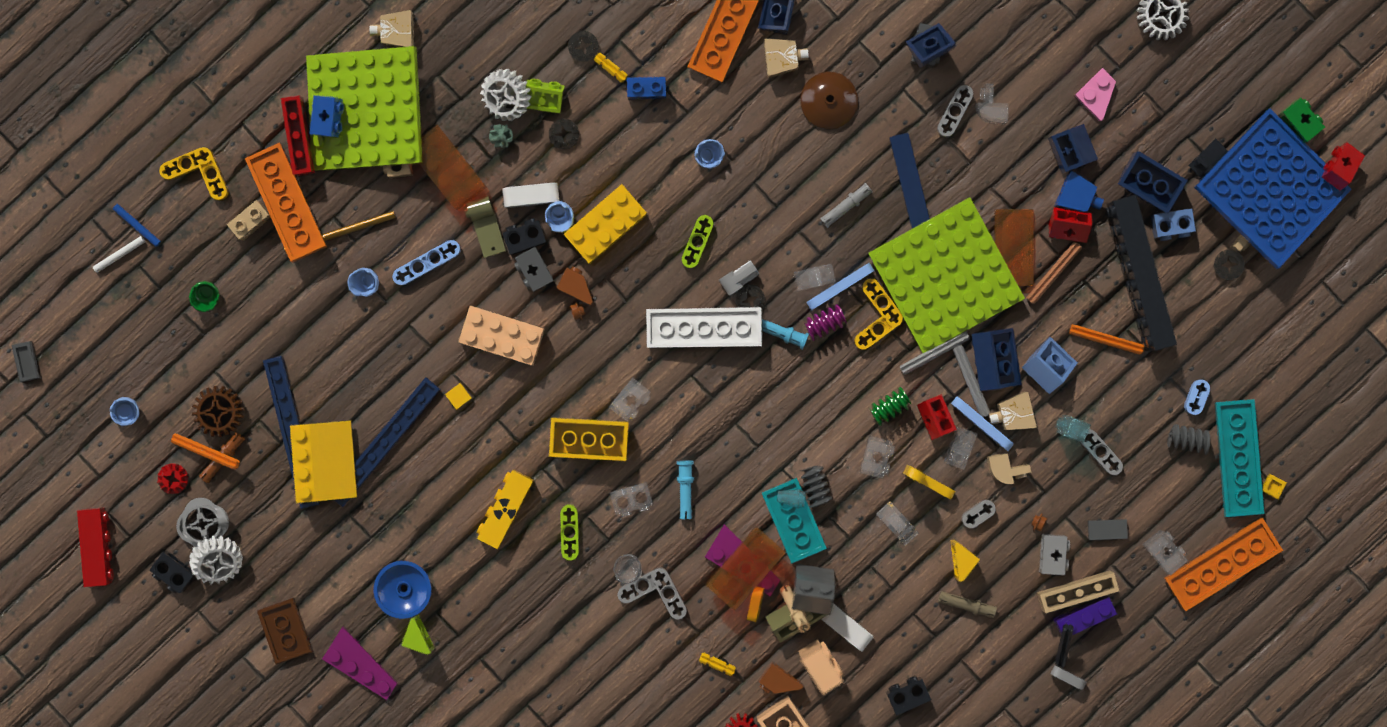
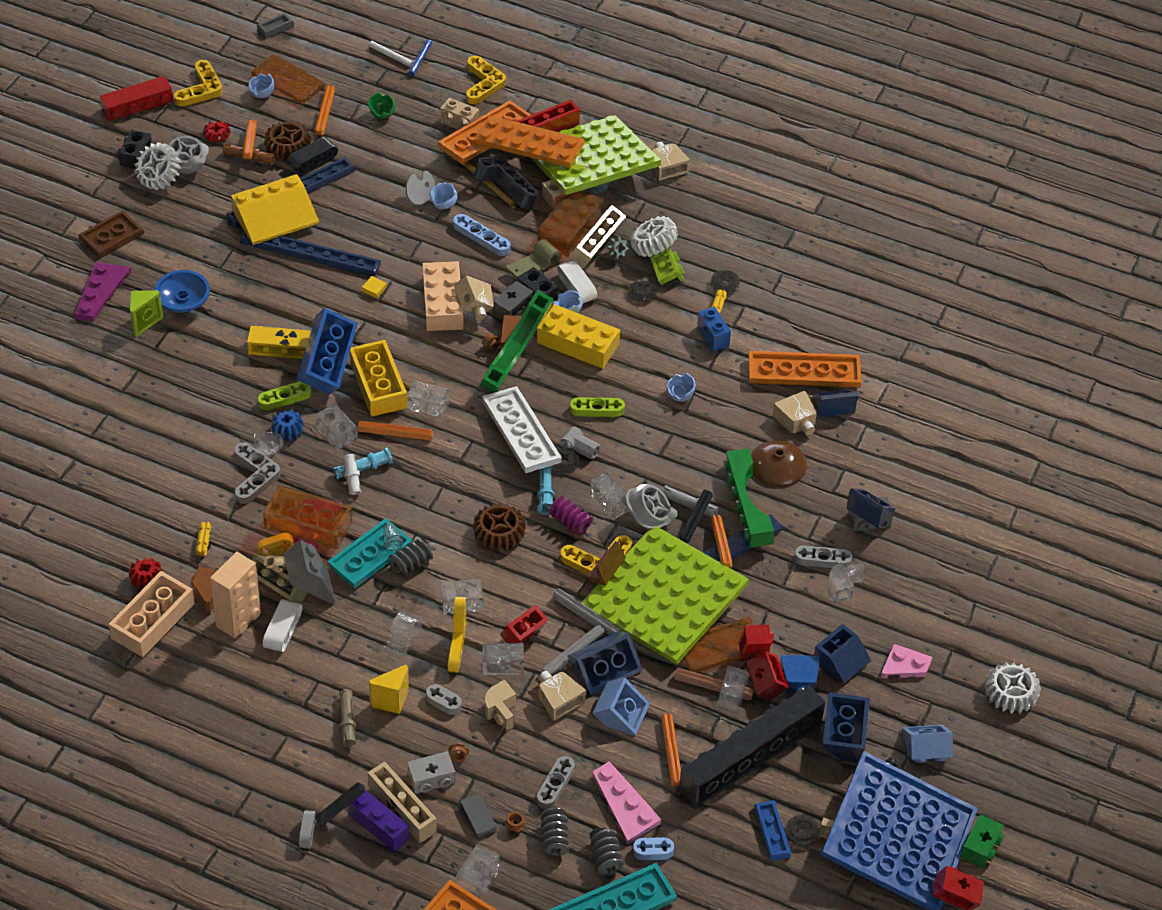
camera: 65 degrees right, 40 degrees down
blue brick [310,95,344,138] -> none
light blue beam [806,262,875,310] -> none
green piece [869,387,912,426] -> none
black brick [886,676,931,716] -> none
light blue beam [951,396,1014,451] -> none
clear light blue brick [1055,415,1091,443] -> none
medium blue brick [1150,208,1196,241] -> none
none -> yellow beam [174,60,222,106]
none -> clear orange tile [251,54,325,105]
none -> blue gear [271,409,304,441]
none -> black beam [287,137,338,175]
none -> blue brick [297,308,358,395]
none -> orange axle [315,85,335,136]
none -> white pin [343,454,362,495]
none -> orange axle [358,421,433,441]
none -> light grey piece [405,171,435,205]
none -> tan torso [454,275,494,321]
none -> reddish brown gear [473,502,526,551]
none -> black beam [474,156,538,210]
none -> orange plate [475,115,585,168]
none -> green arch [480,290,554,393]
none -> dark orange plate [505,812,526,832]
none -> dark grey piece [541,807,569,856]
none -> tan brick [569,206,626,269]
none -> reddish brown panel [587,541,626,585]
none -> bright pink wing [592,761,661,845]
none -> light grey piece [621,484,677,529]
none -> black axle [680,489,713,543]
none -> orange axle [711,515,733,568]
none -> clear brick [717,666,749,714]
none -> green arch [723,448,774,548]
none -> red brick [738,624,774,660]
none -> blue tile [754,800,791,861]
none -> medium blue slope [902,725,953,763]

